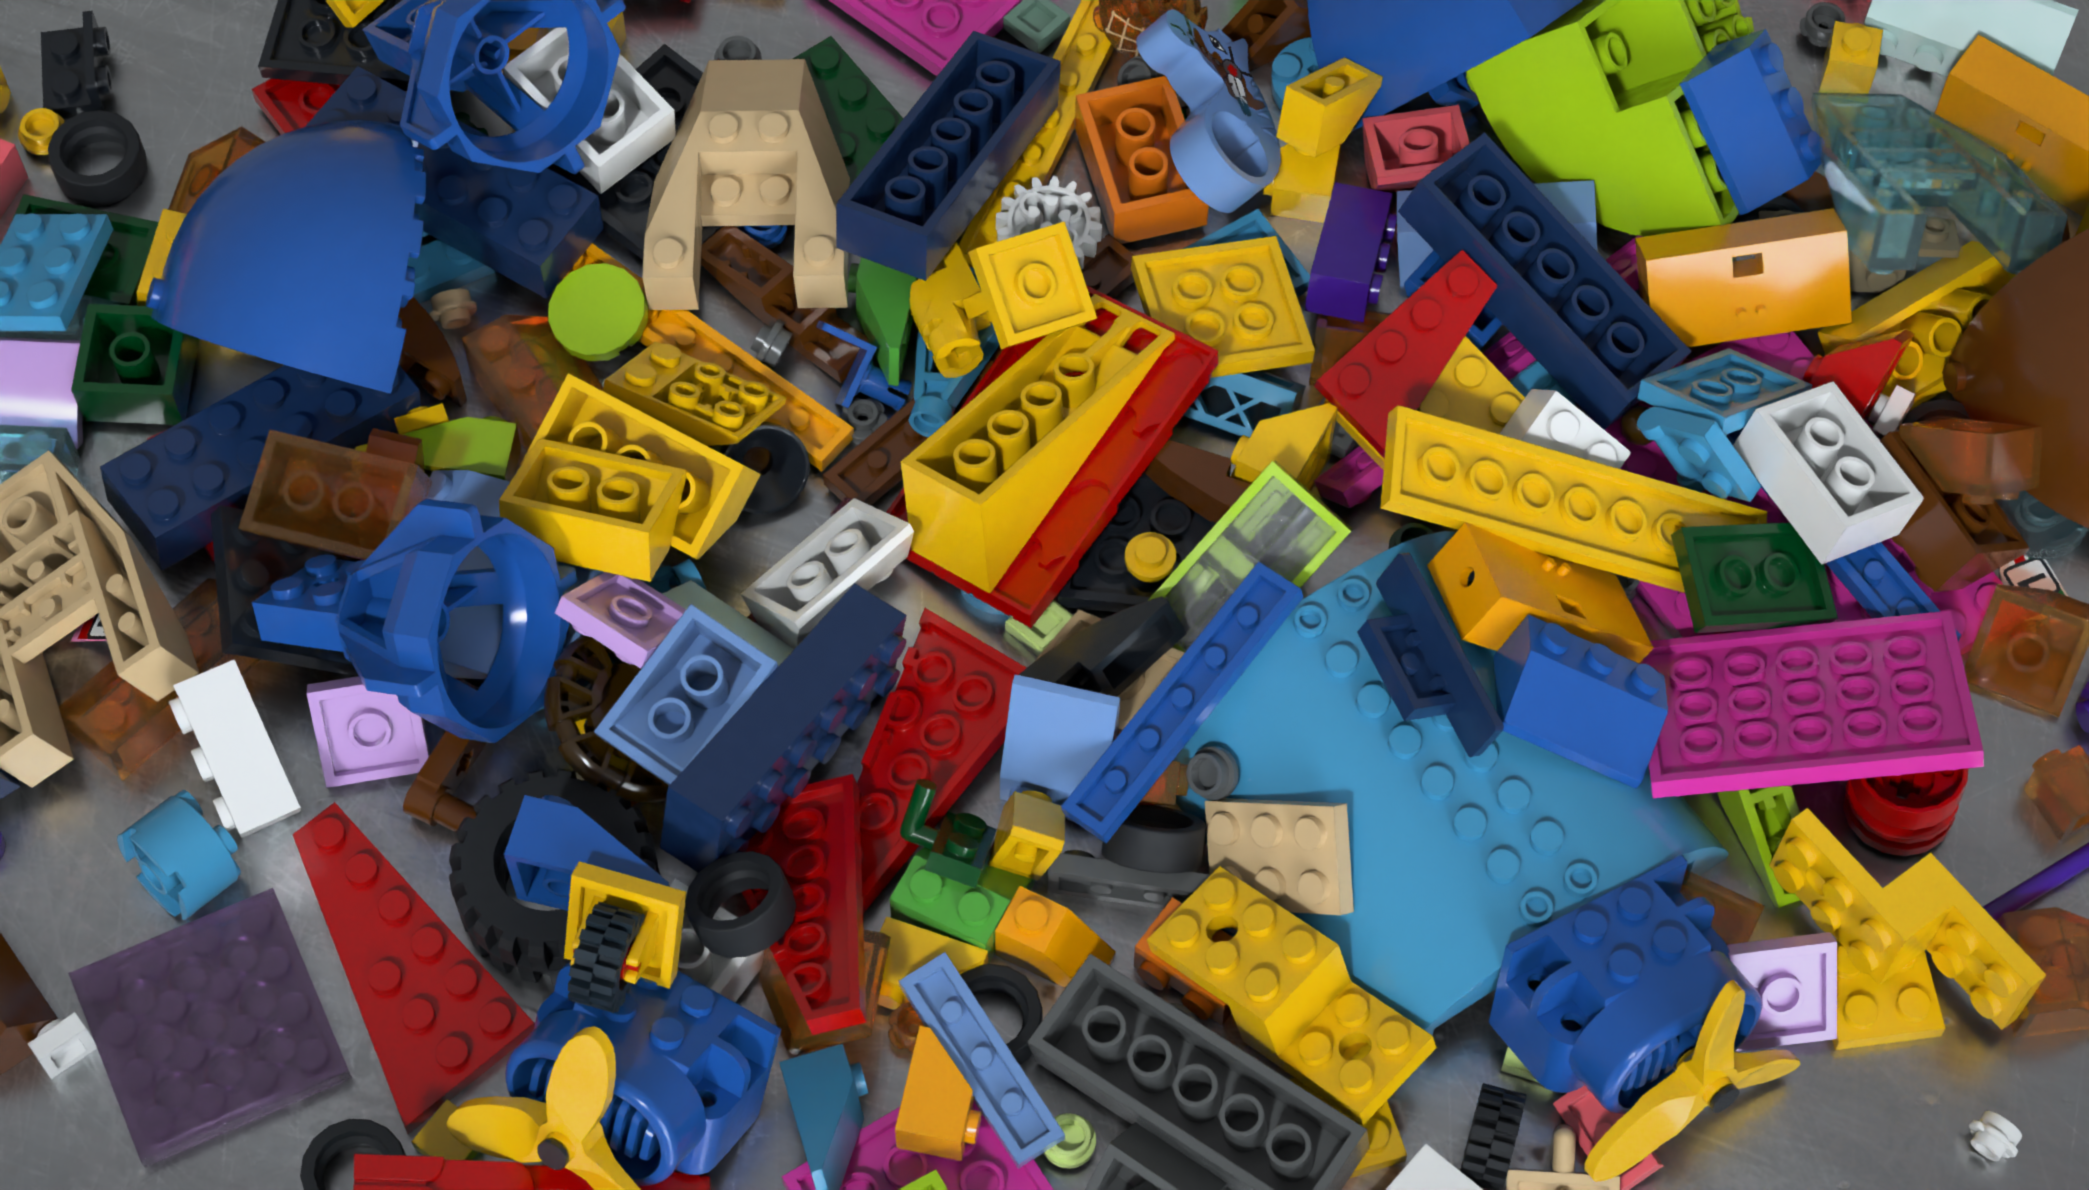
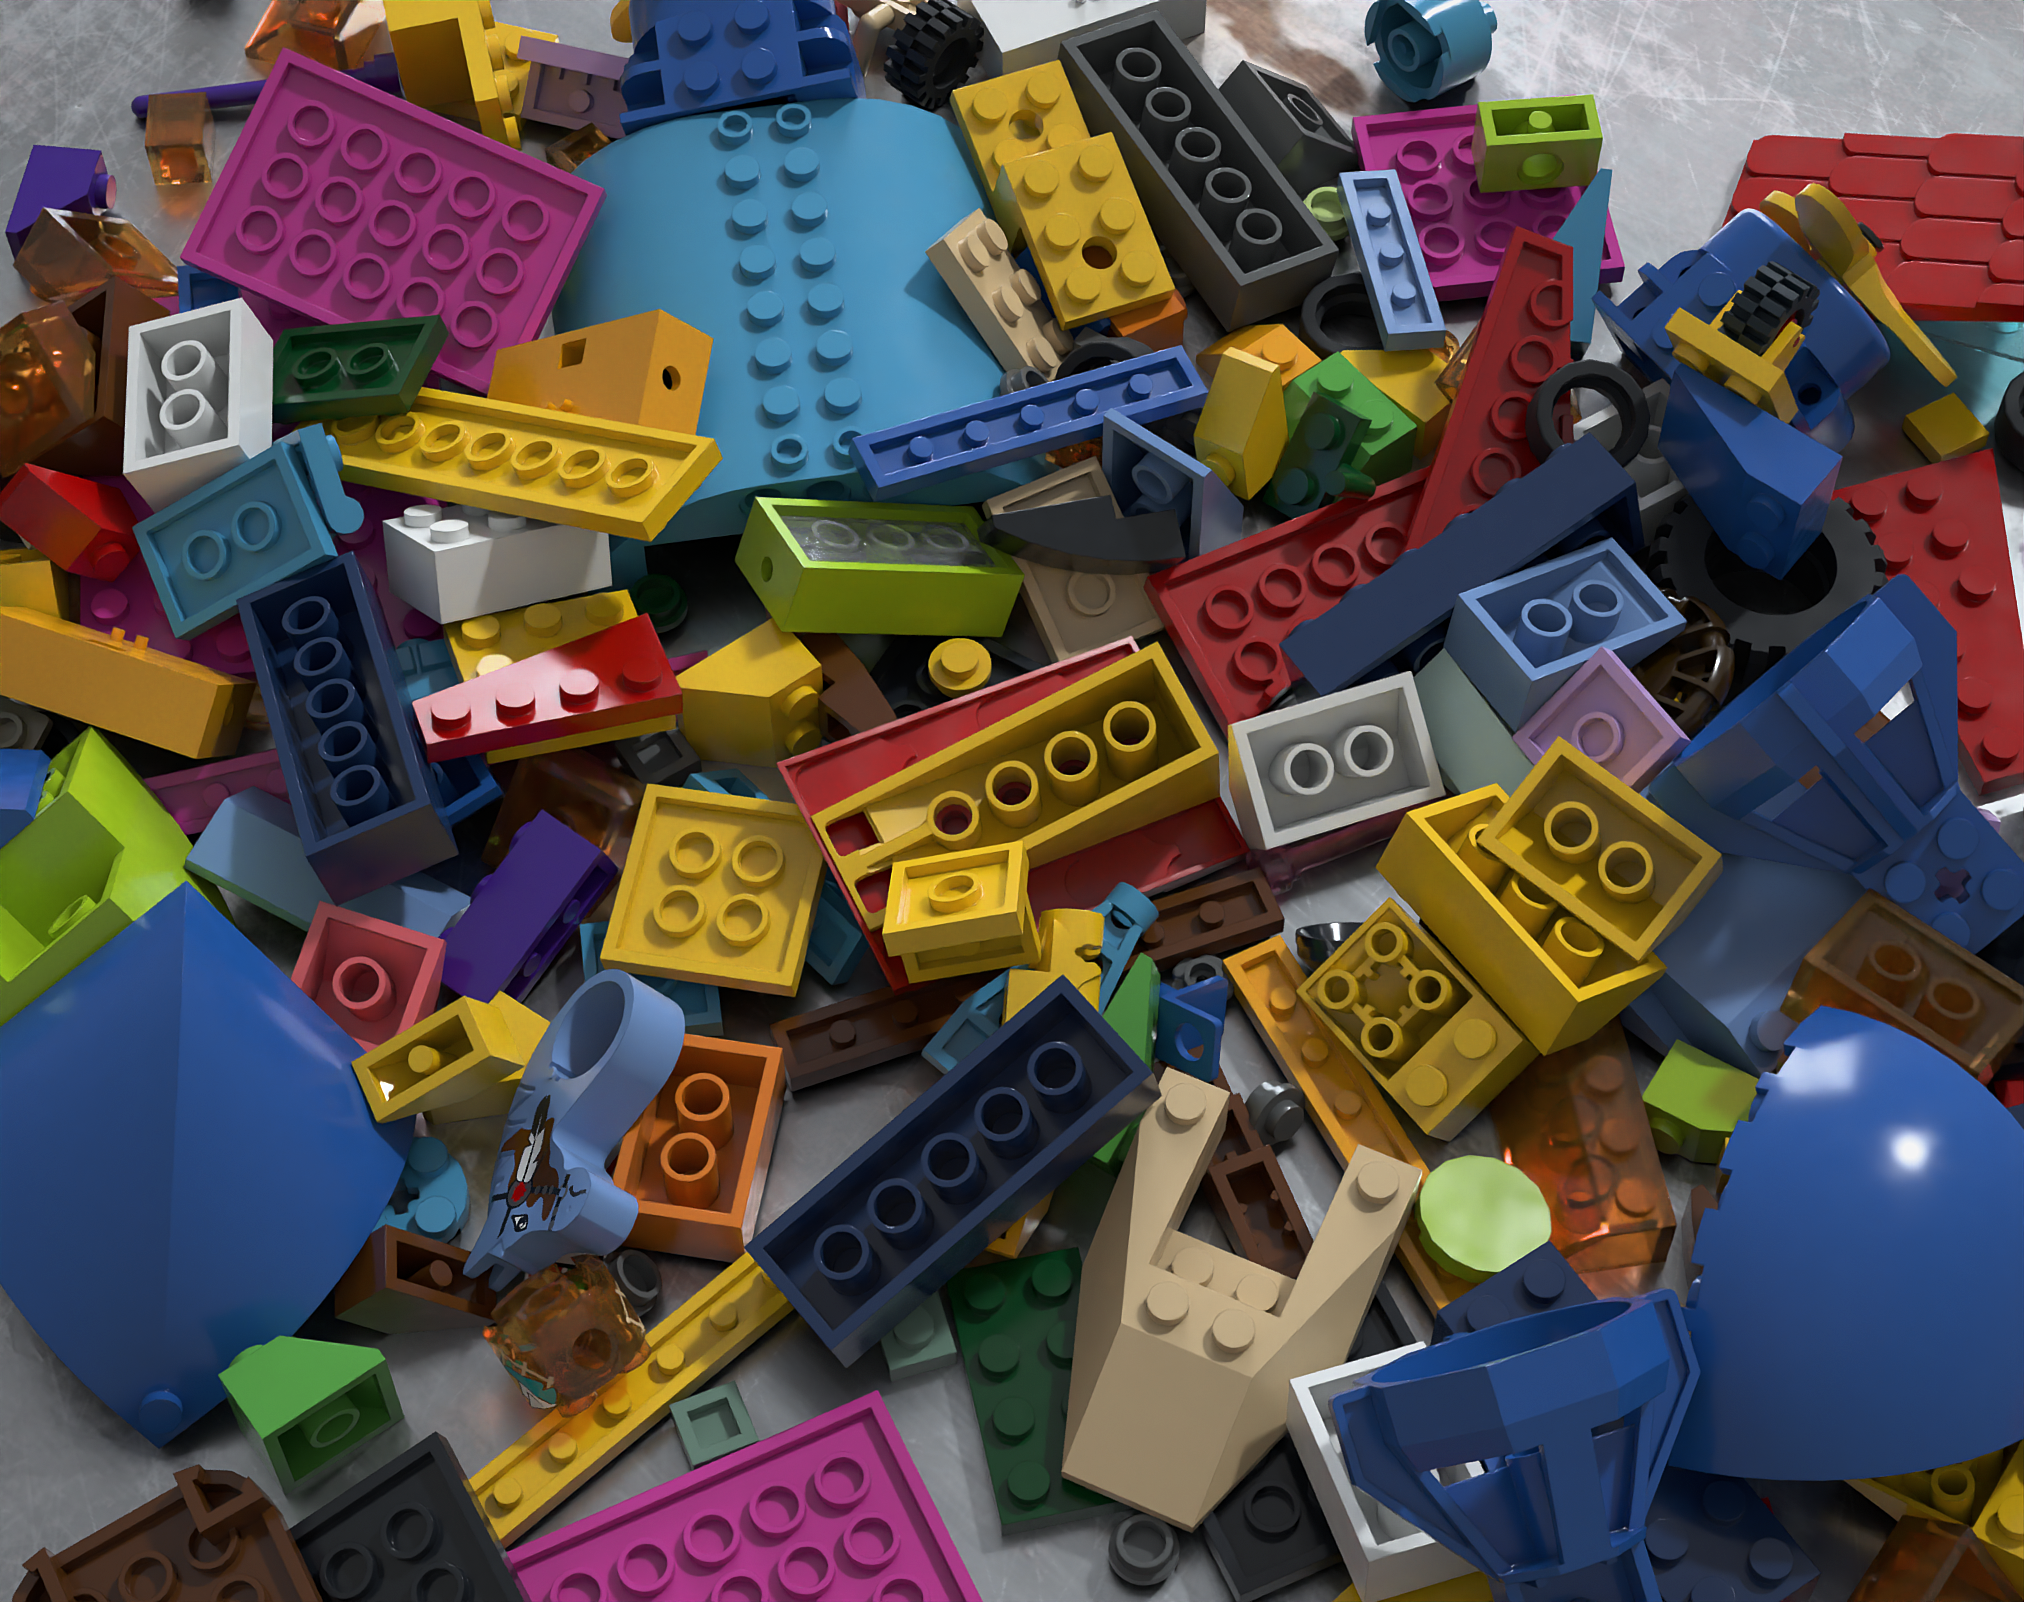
camera: 155 degrees left, 5 degrees down
light orange slope [895,1026,982,1161] -> none
white gear [996,176,1102,269] -> none
dark blue bracket [1357,553,1504,757] -> none
blue slope [1493,614,1668,789] -> none

